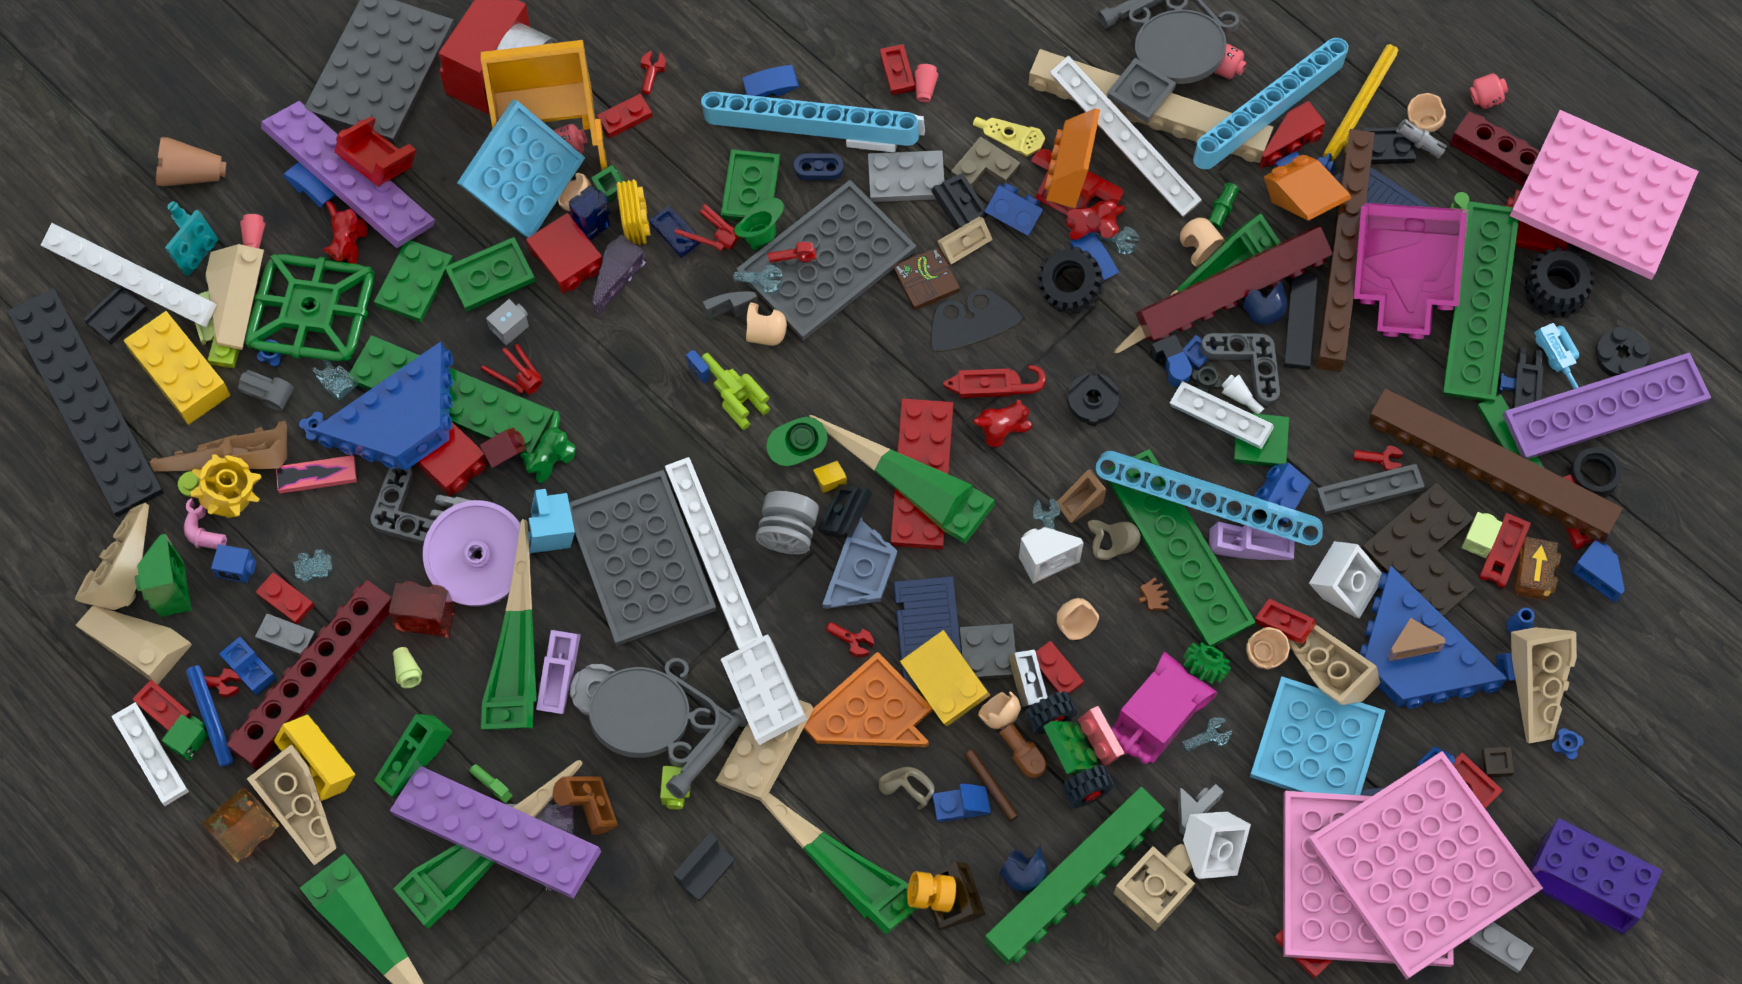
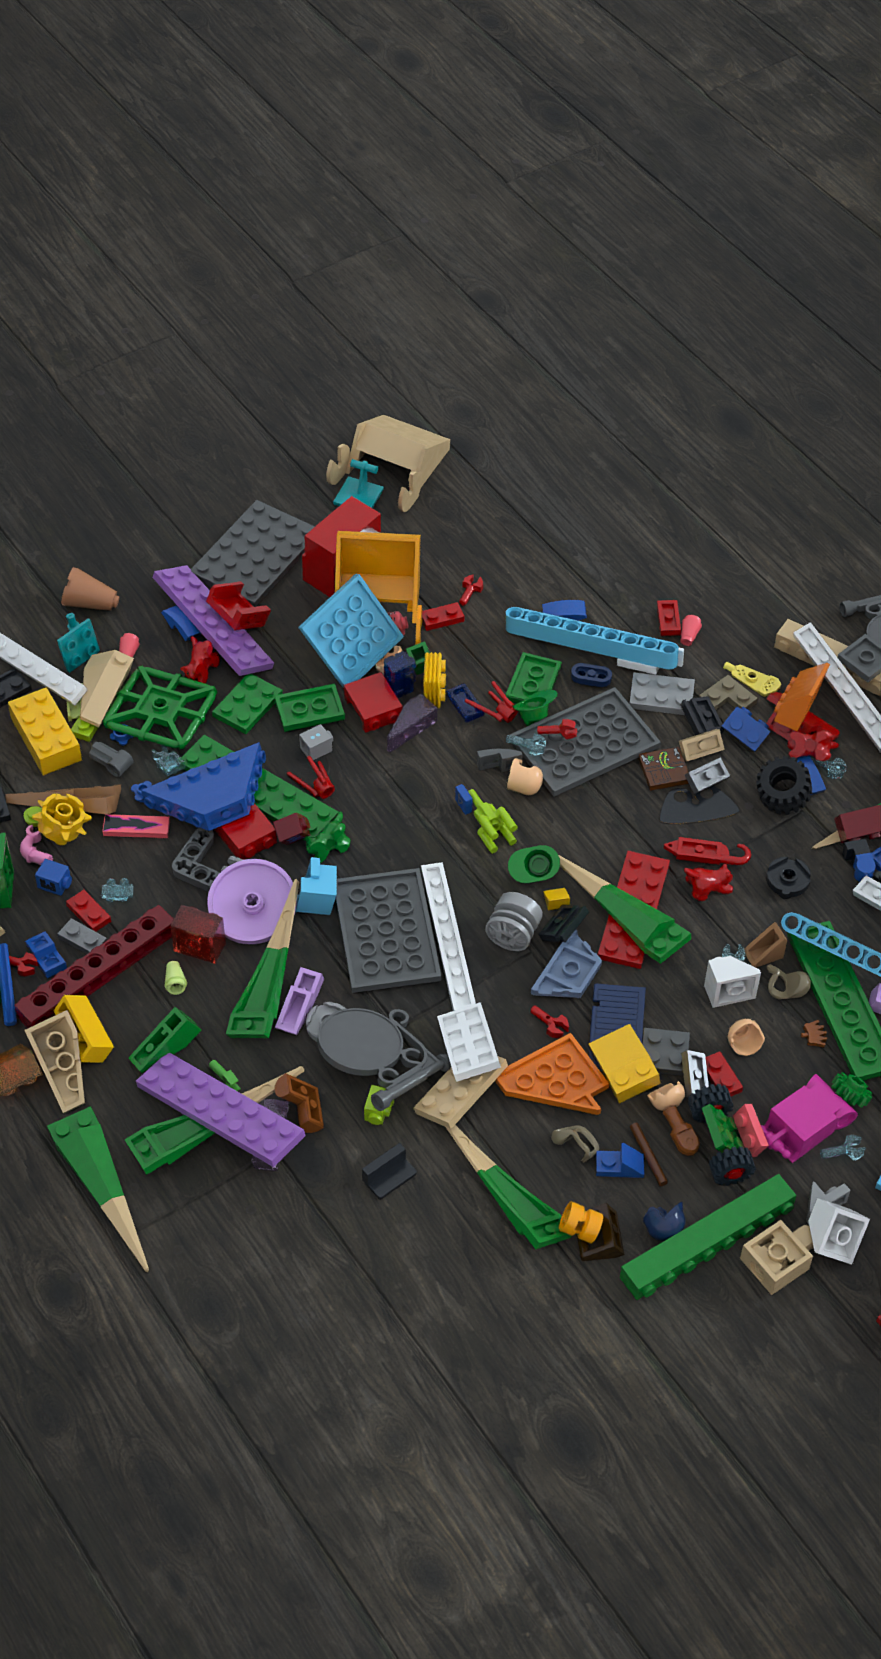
camera: 10 degrees right, 15 degrees down
none -> flat silver plate [685,758,730,794]

